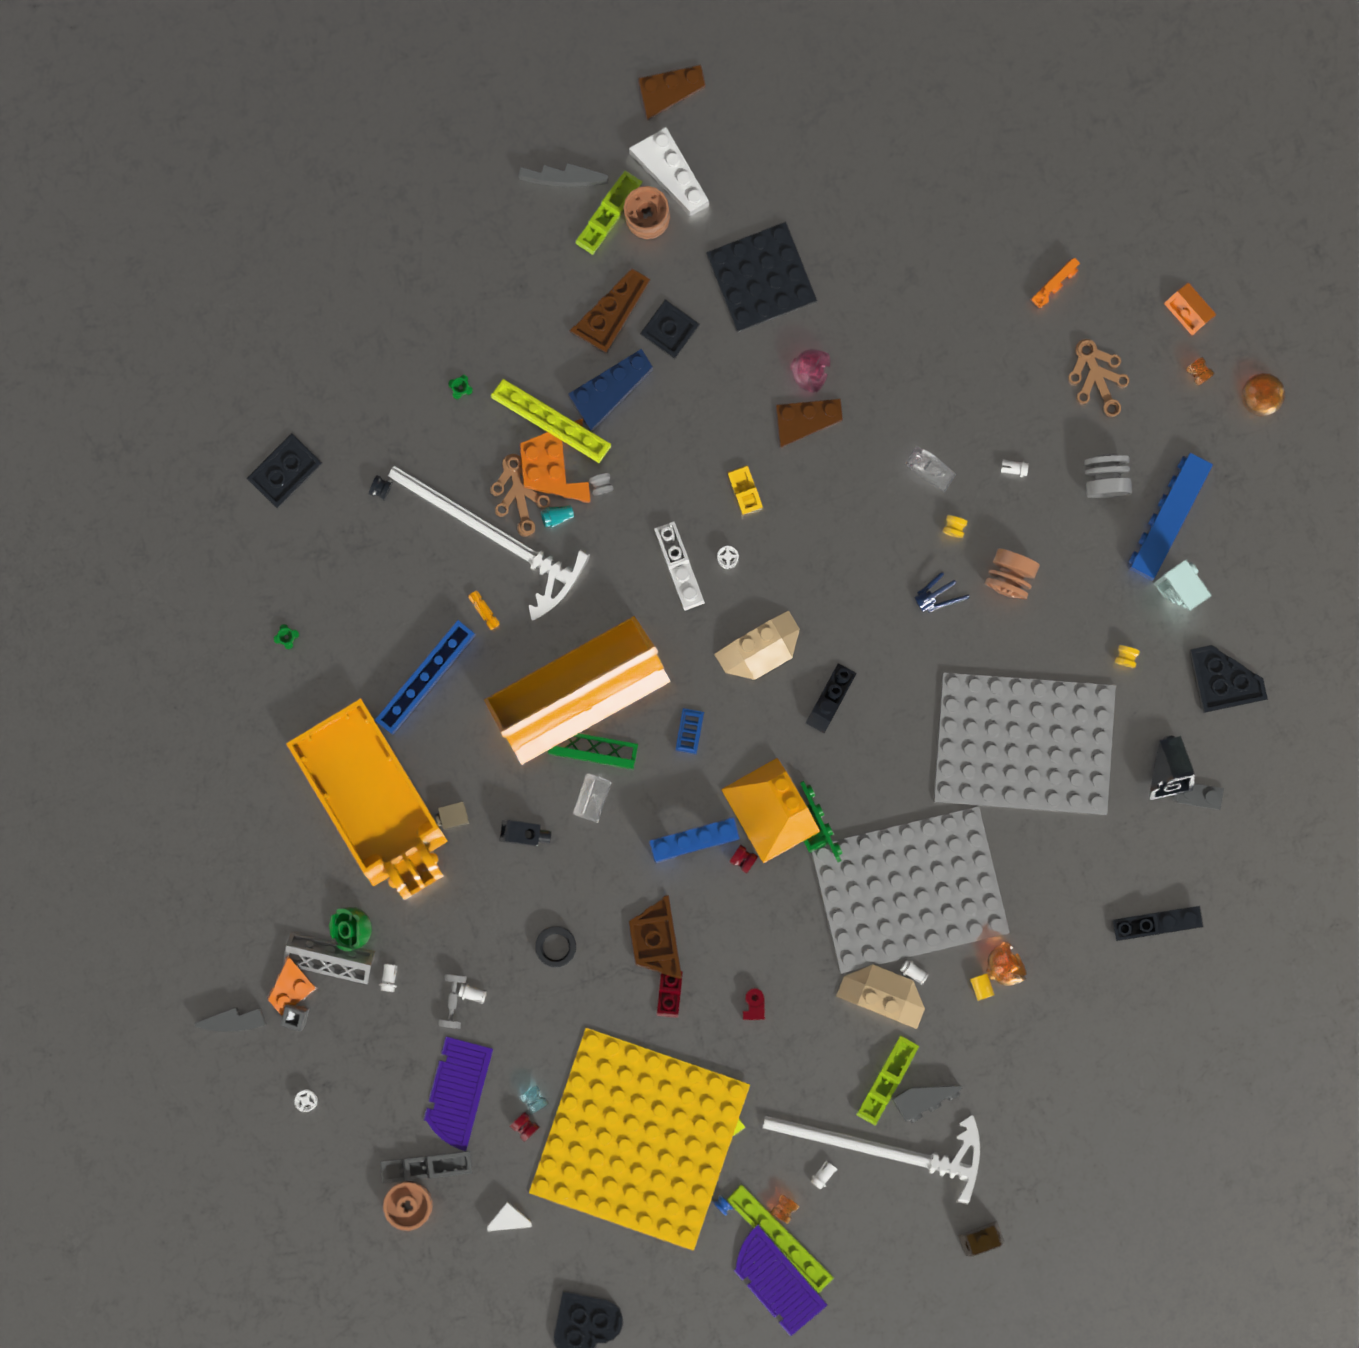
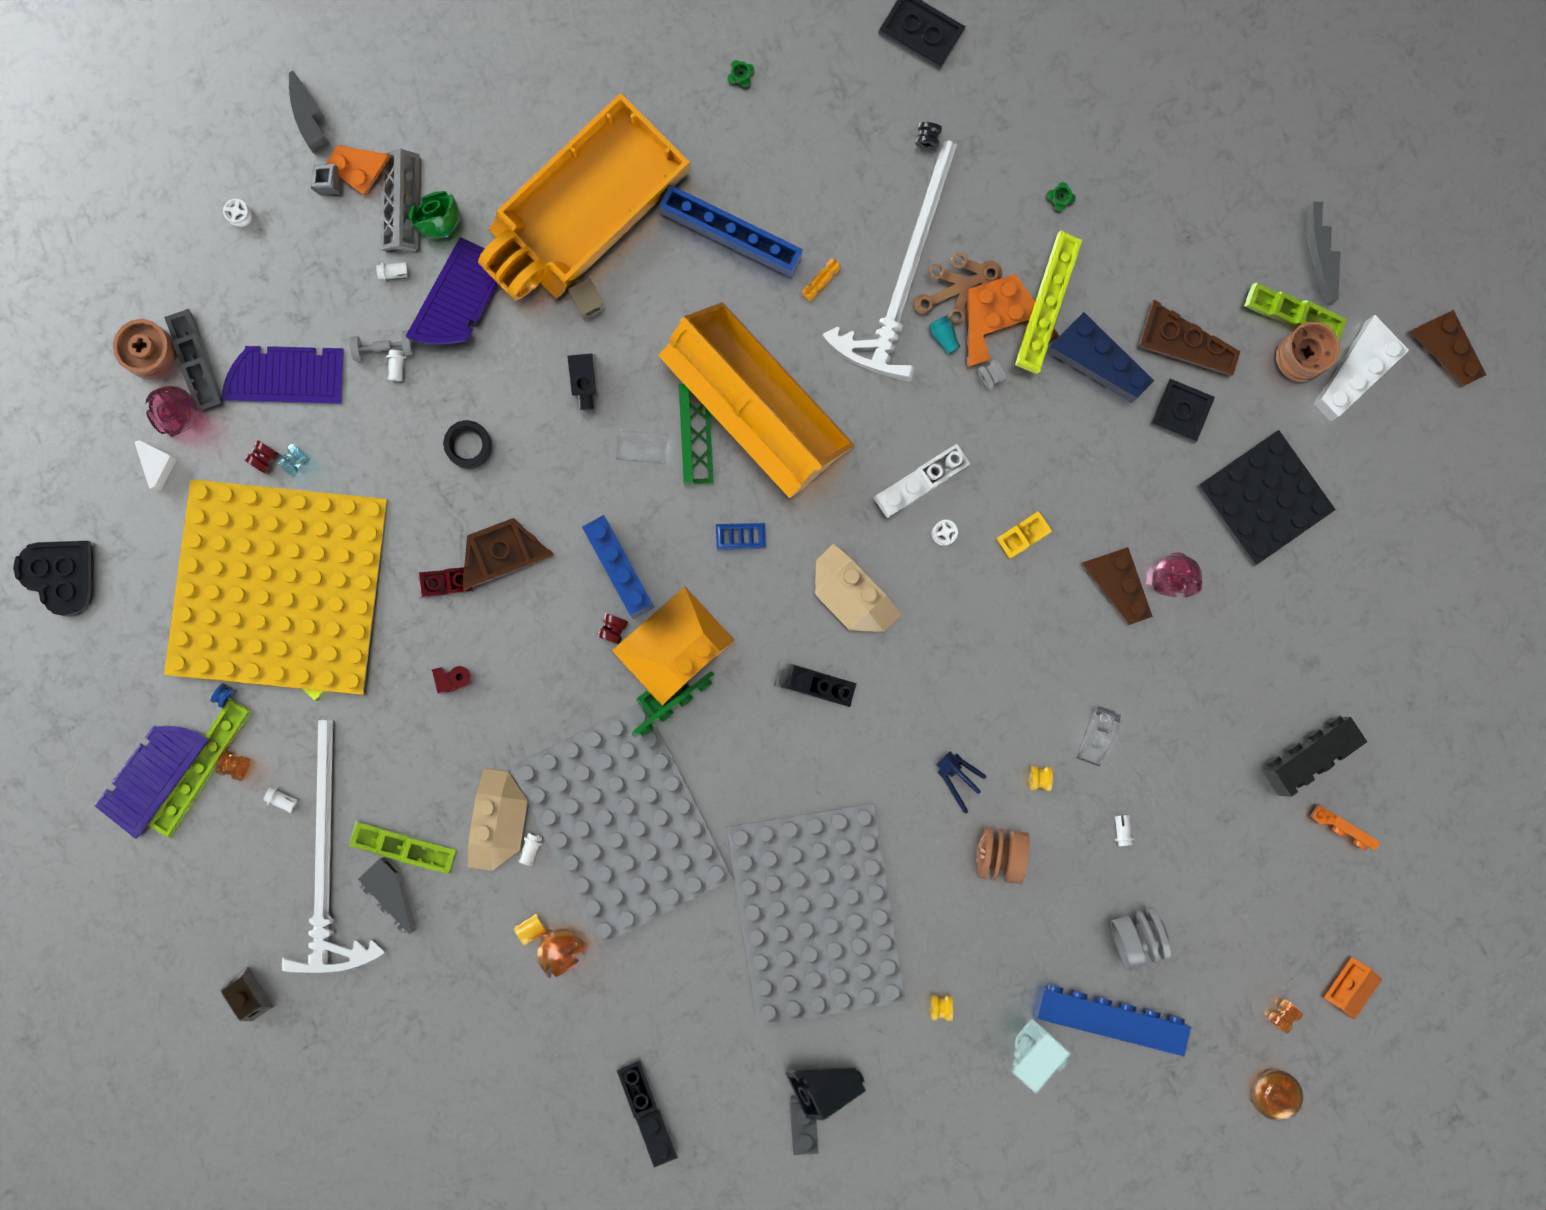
camera: 70 degrees right, 0 degrees up
medium nougat plant [1068,339,1130,417] -> none
black plate [1190,645,1268,713] -> none
none -> clear pink cylinder [146,386,197,437]
none -> dark purple piece [406,237,498,345]
none -> pearl dark grey wedge [1262,715,1367,797]

